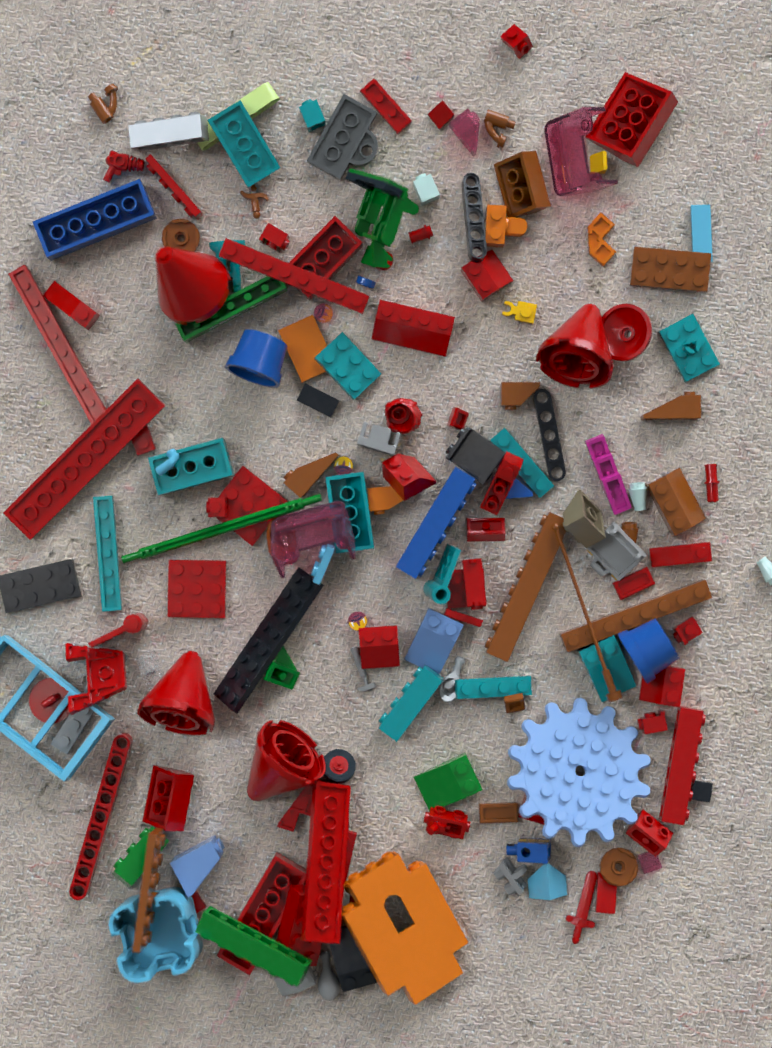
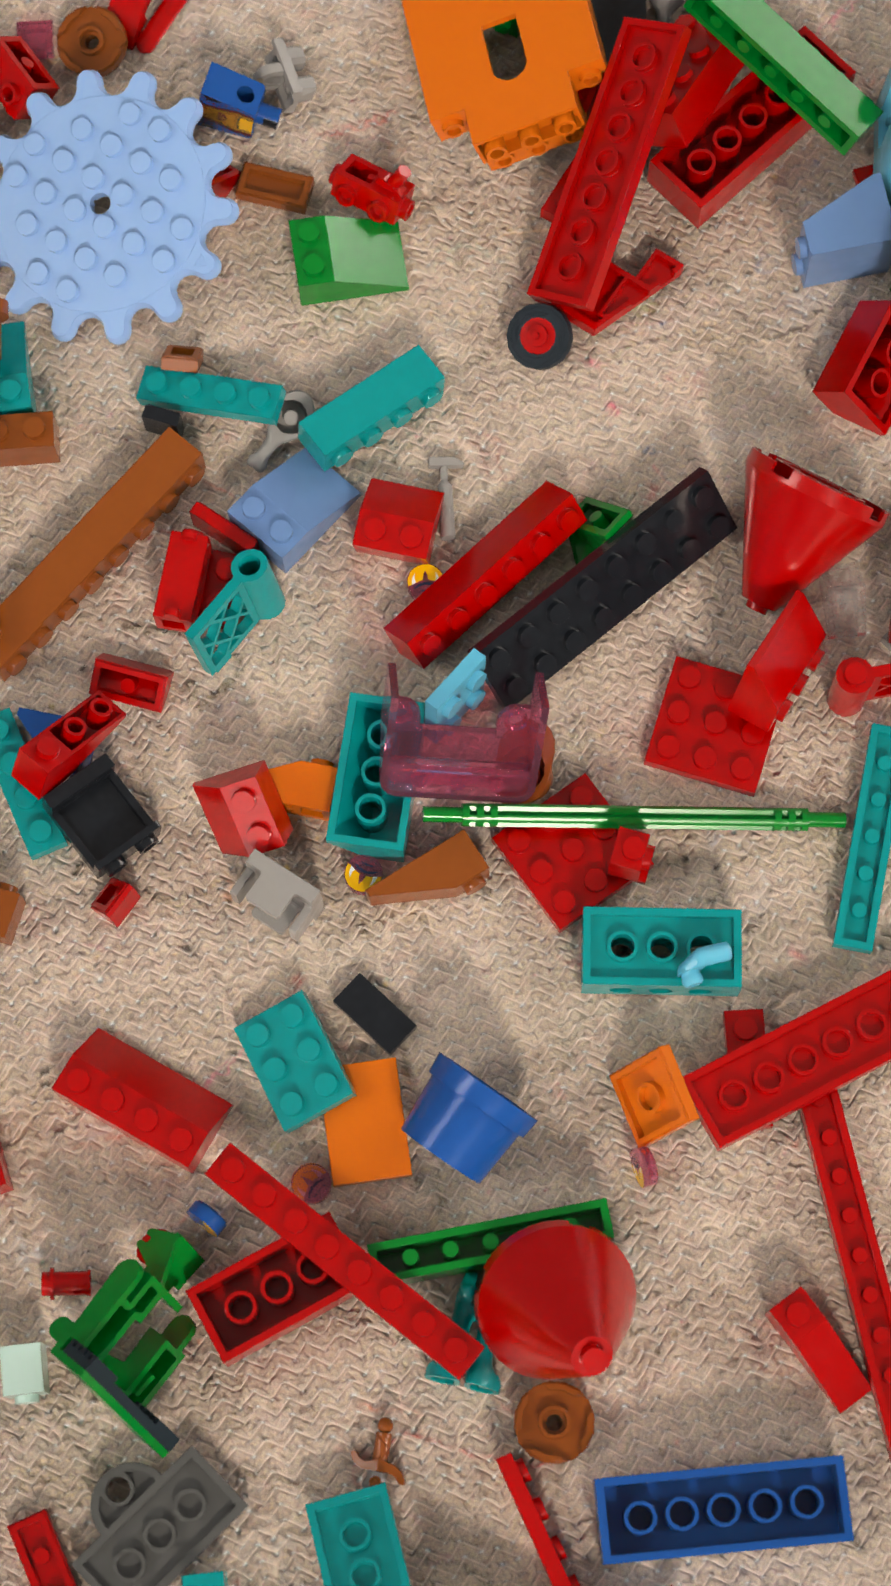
camera: 160 degrees left, 15 degrees down
red cone [247,720,326,802] -> none
red brick [259,223,290,251] -> none
red hair [384,398,423,434] -> none
blue brick [396,467,476,579] -> none
medium azure slope [527,863,567,900] -> none
none -> black tile [142,404,185,437]
none -> red brick [383,480,587,669]
none -> orange tile [609,1044,700,1149]
none -> clear pink tile [630,1146,659,1188]
none -> red slope [727,590,826,732]

